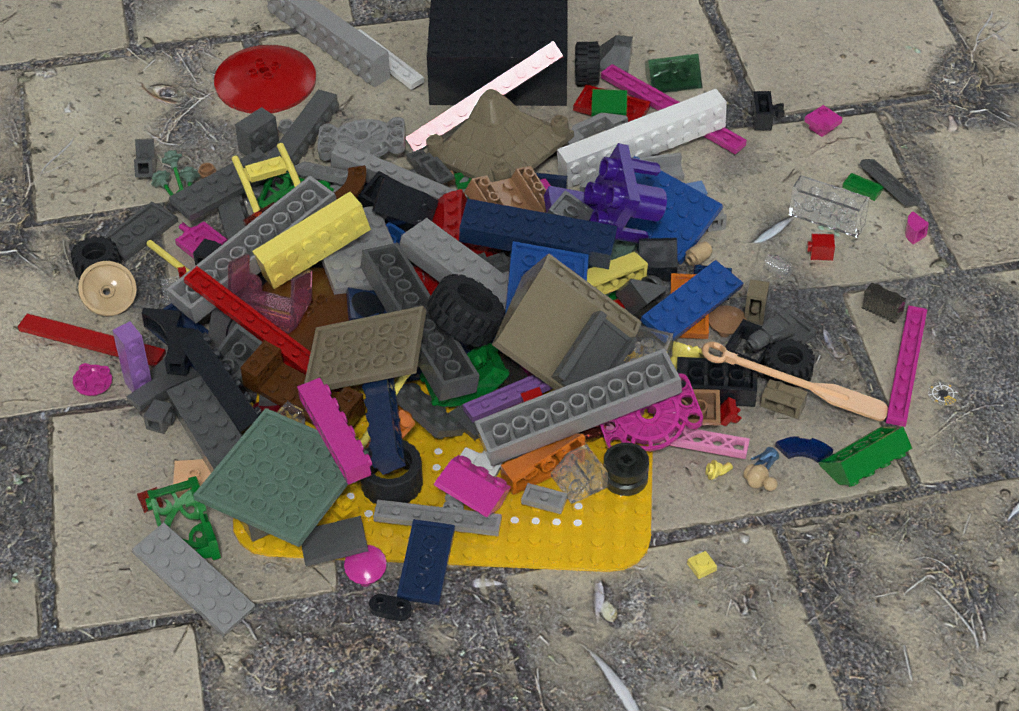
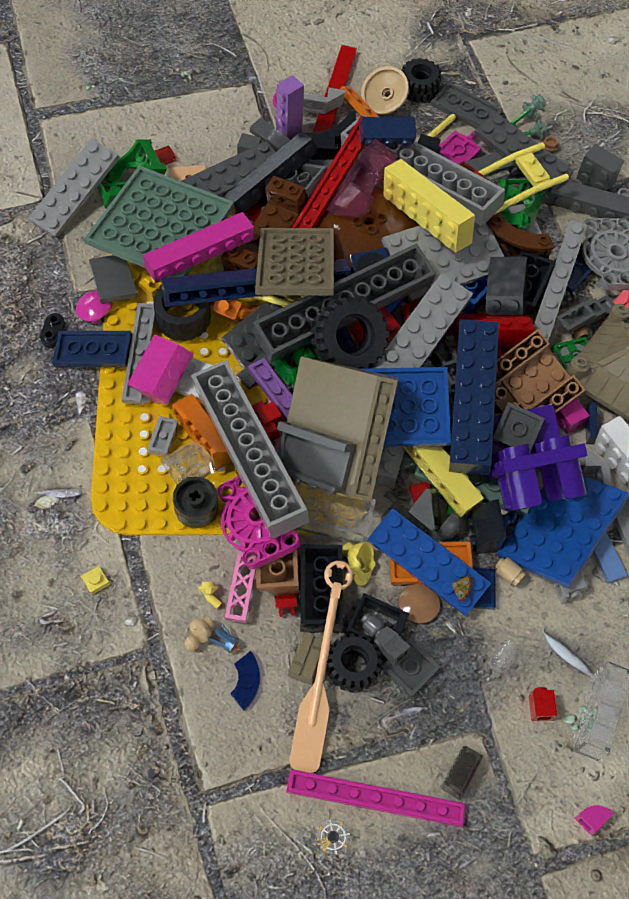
camera: 80 degrees right, 15 degrees up
dark grey brick [134,138,157,177] -> none
light grey plate [294,161,348,186] -> none
dark tan brick [744,279,770,325] -> none
green slope [818,426,913,487] -> none
none -> light grey slope [279,80,345,114]
none -> orange plate [340,86,379,117]
none -> dark blue brick [359,117,416,147]
none -> clear smoke tile [451,575,473,603]

